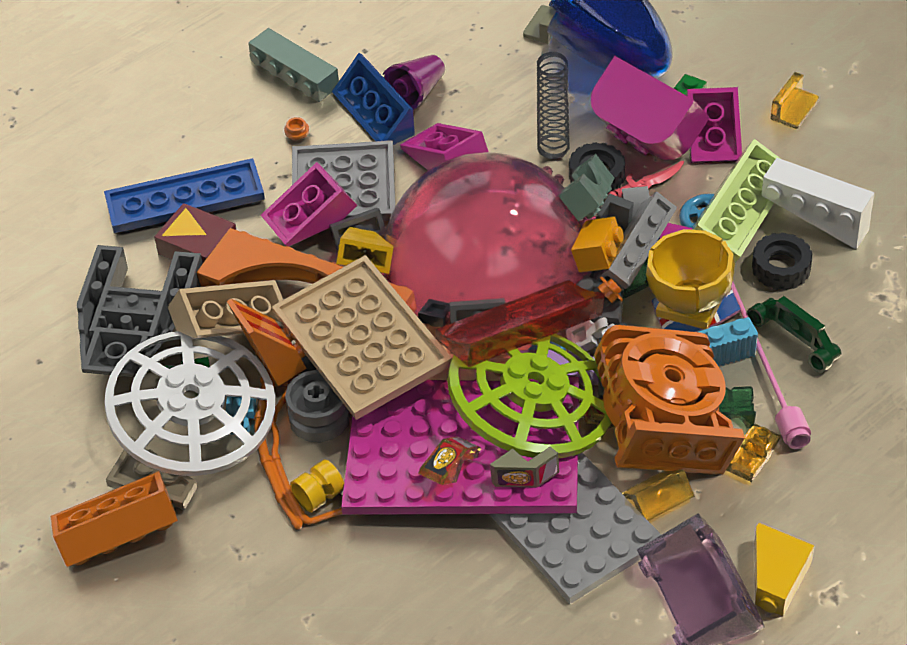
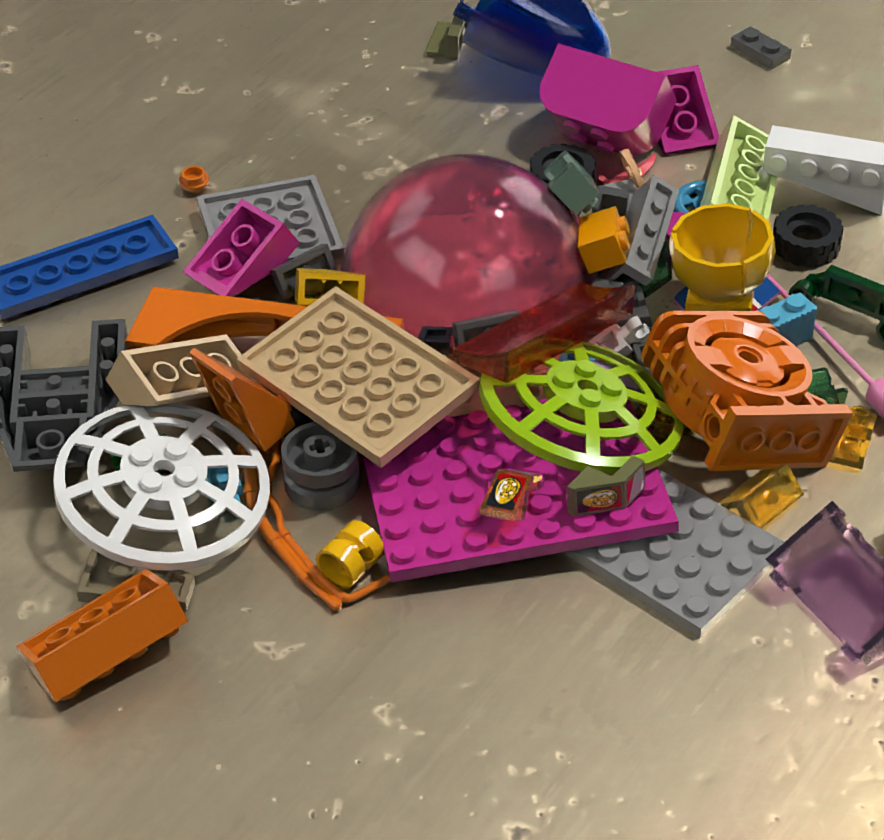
camera: 15 degrees left, 5 degrees down
dark red brick [154,203,237,264] -> none
sand green brick [248,28,339,102] -> none
blue slope [332,53,415,145] -> none
magenta cone [383,55,445,110] -> none
dark pink slope [400,123,491,182] -> none
dark grey piece [537,52,570,159] -> none
orange plate [597,276,623,303] -> none
clear yellow panel [770,72,819,129] -> none
none -> light nougat wheel [619,148,645,189]
none -> dark grey plate [730,26,792,70]

